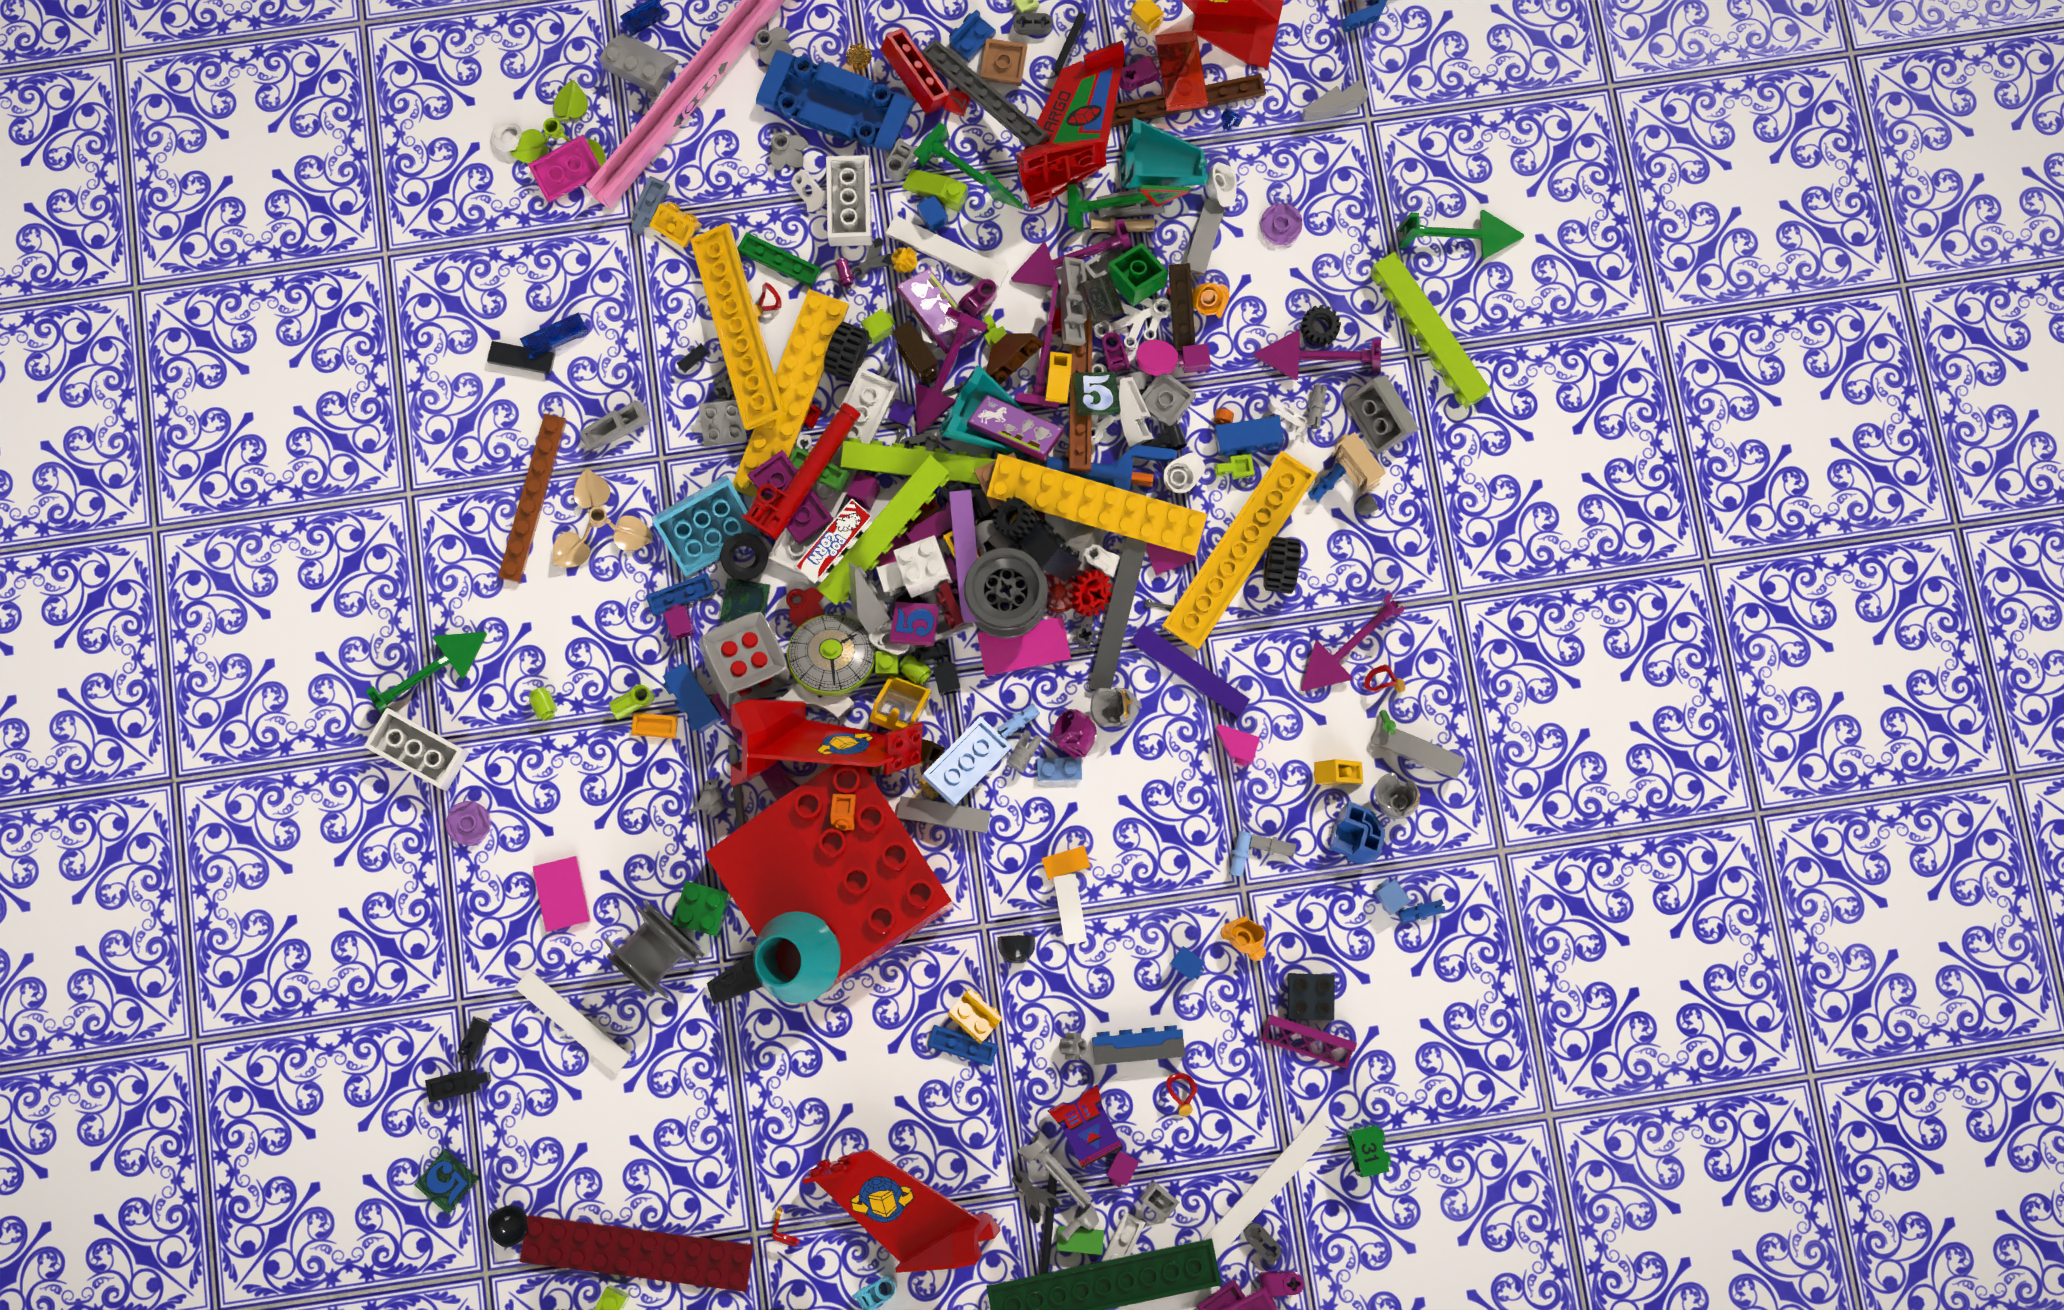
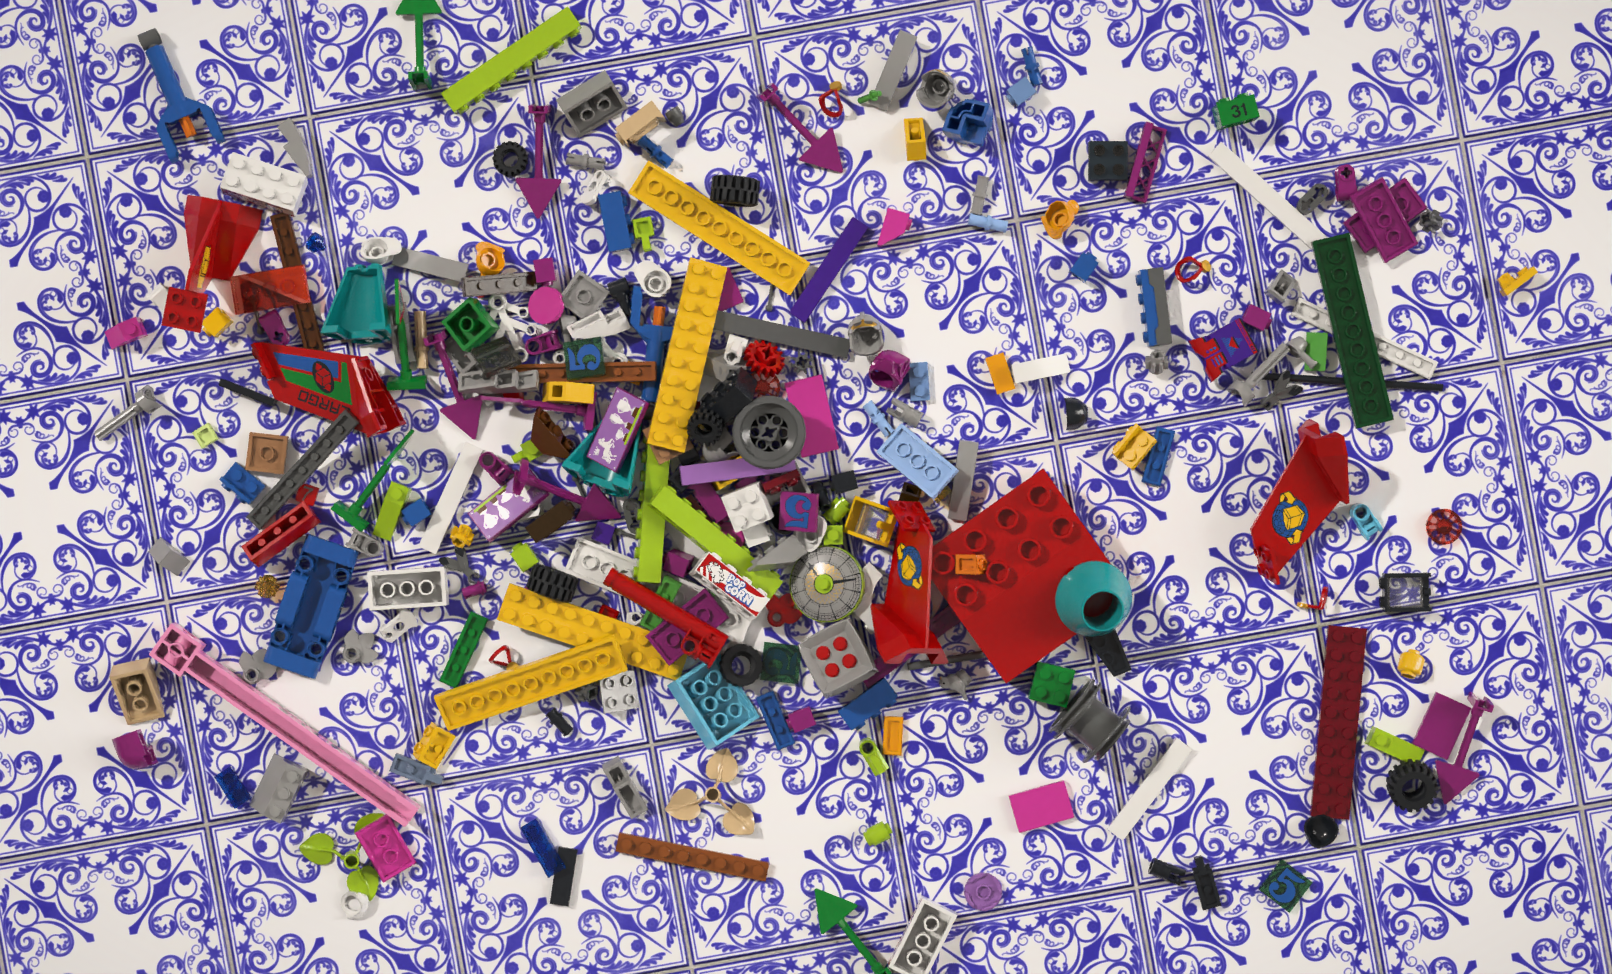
camera: 95 degrees left, 10 degrees up
dark grey beam [1013,13,1053,35] -> none
orange axle [1214,408,1234,425] -> none
medium lavender tile [1260,203,1303,245] -> none
none -> white brick [220,152,308,217]

